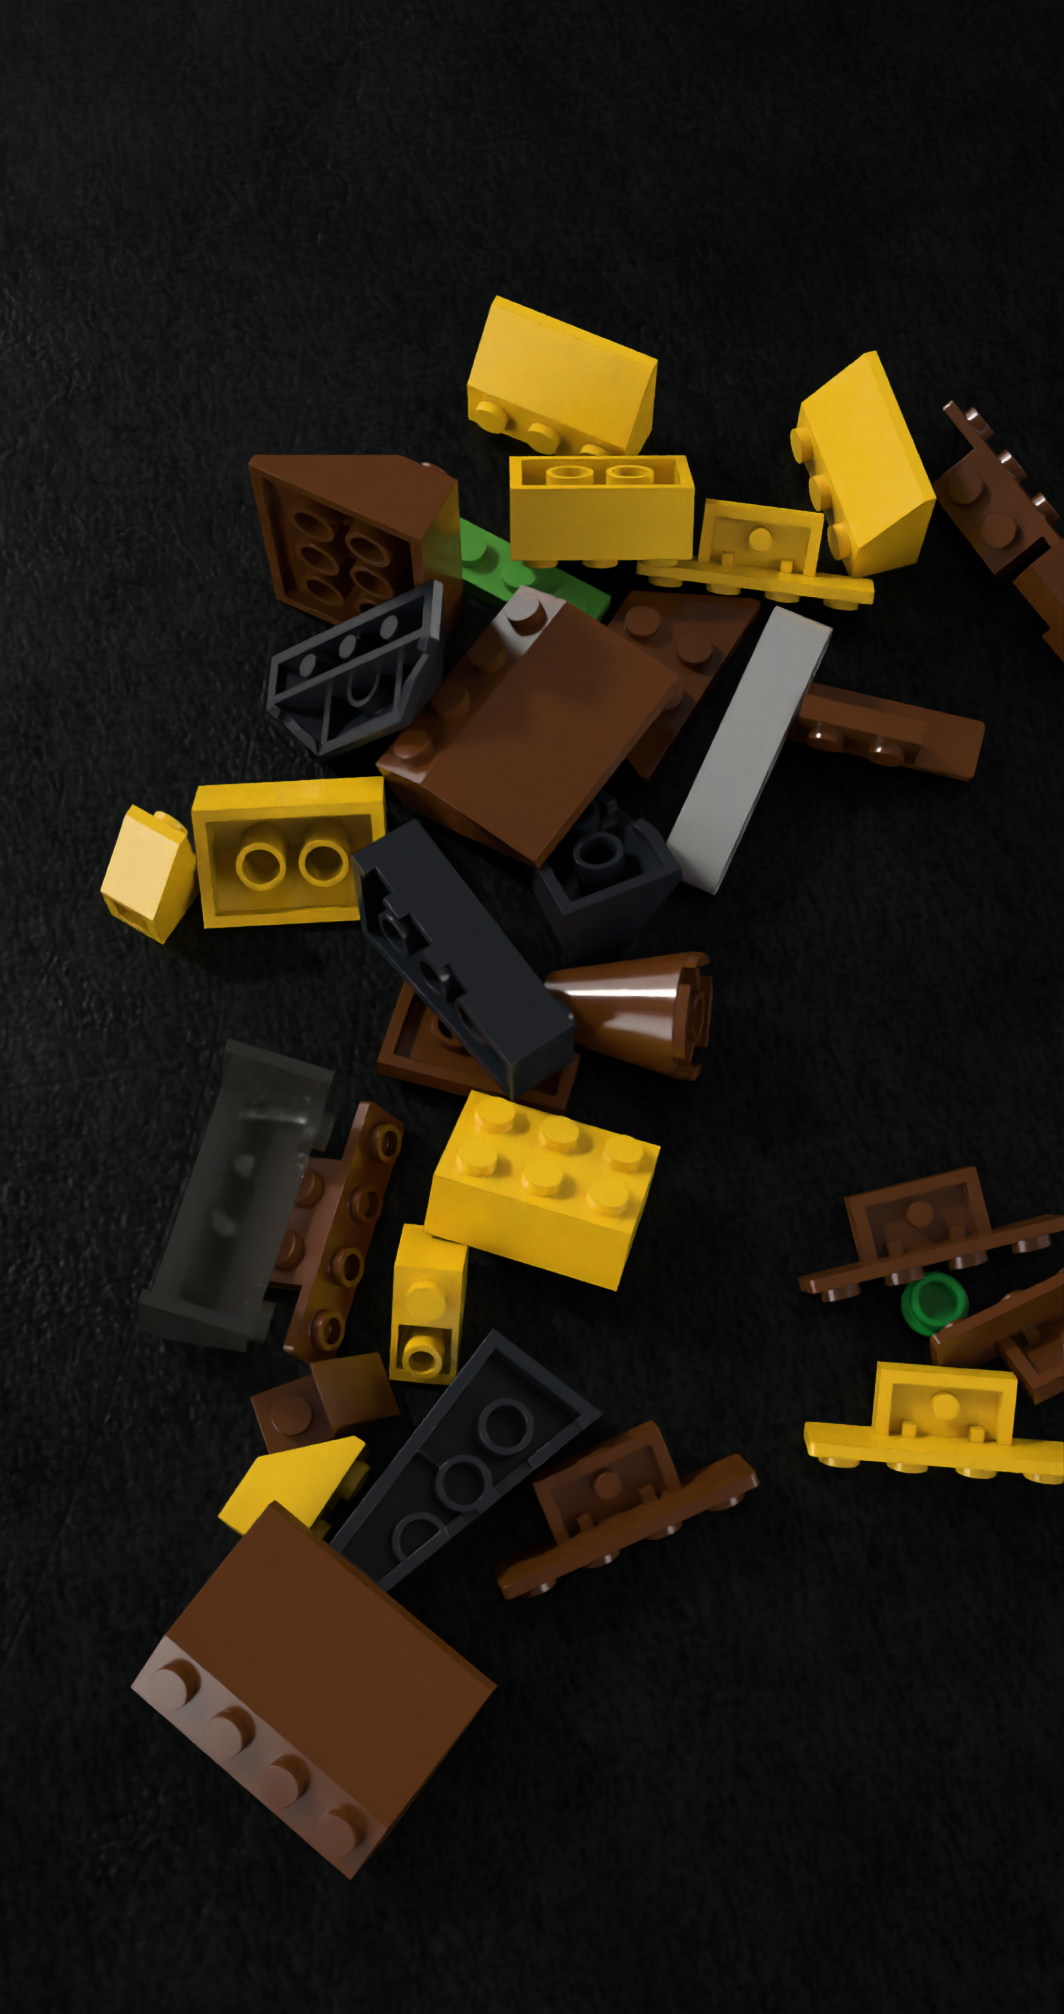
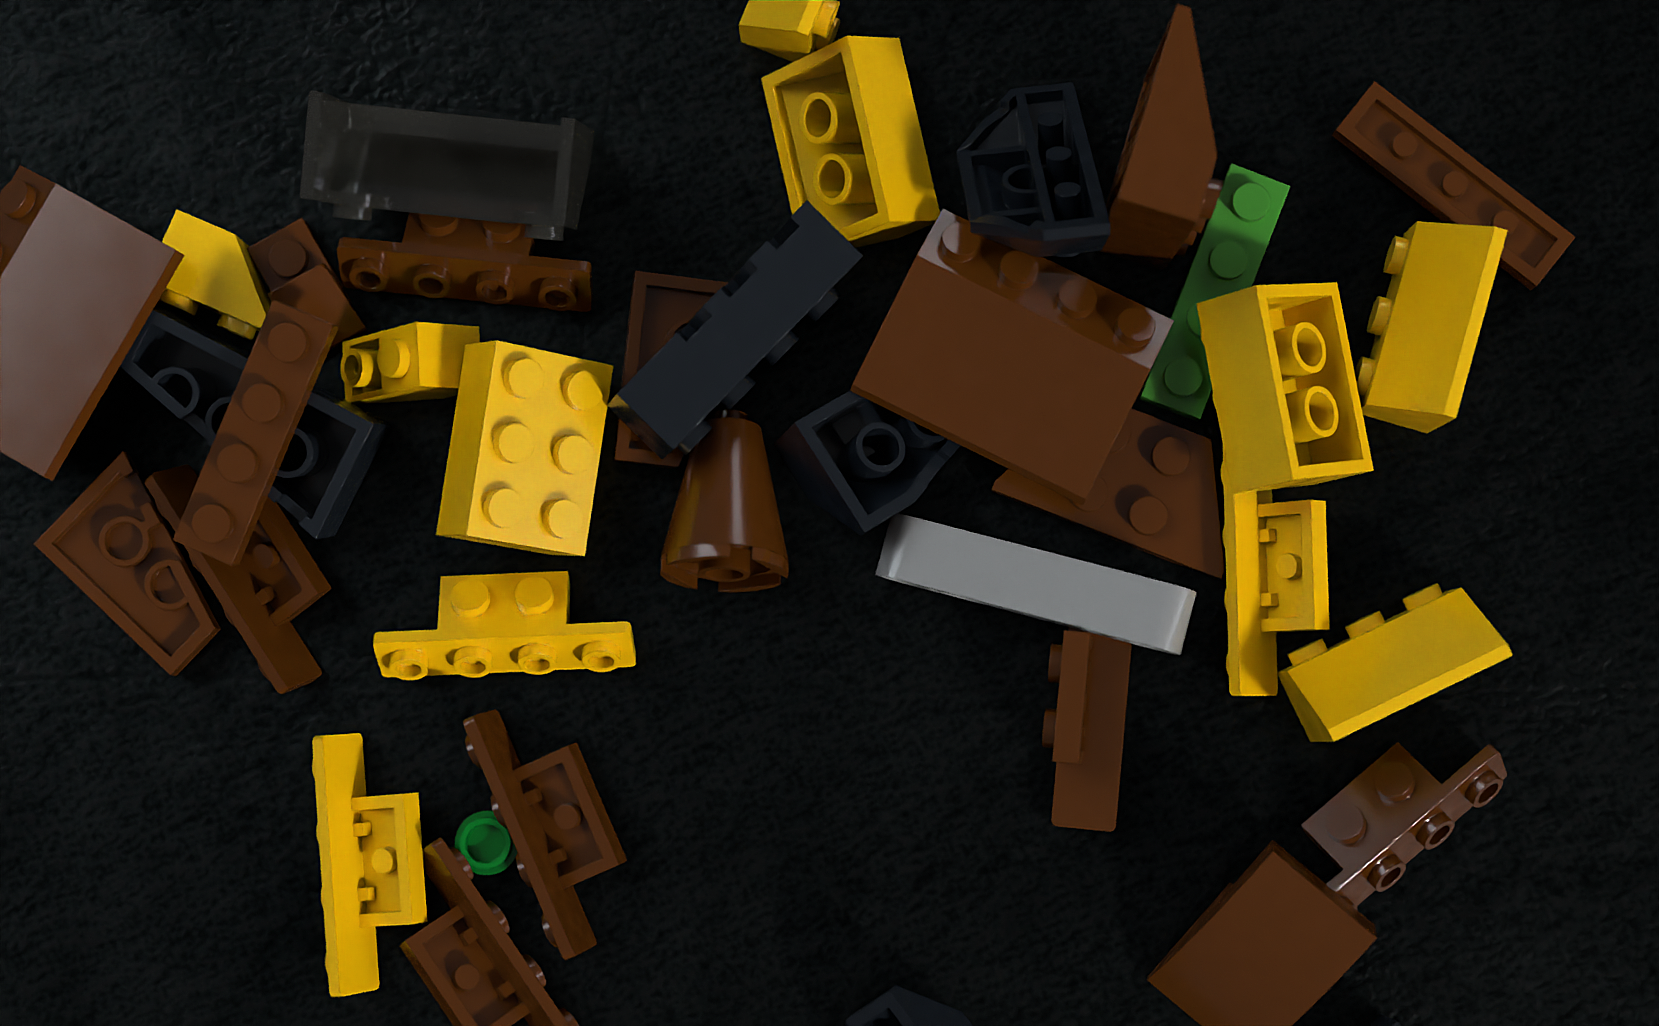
camera: 85 degrees right, 15 degrees up
none -> reddish brown wing [34,451,221,676]
none -> reddish brown plate [173,299,339,566]
none -> yellow bracket [373,571,636,680]
none -> reddish brown plate [1332,81,1575,290]

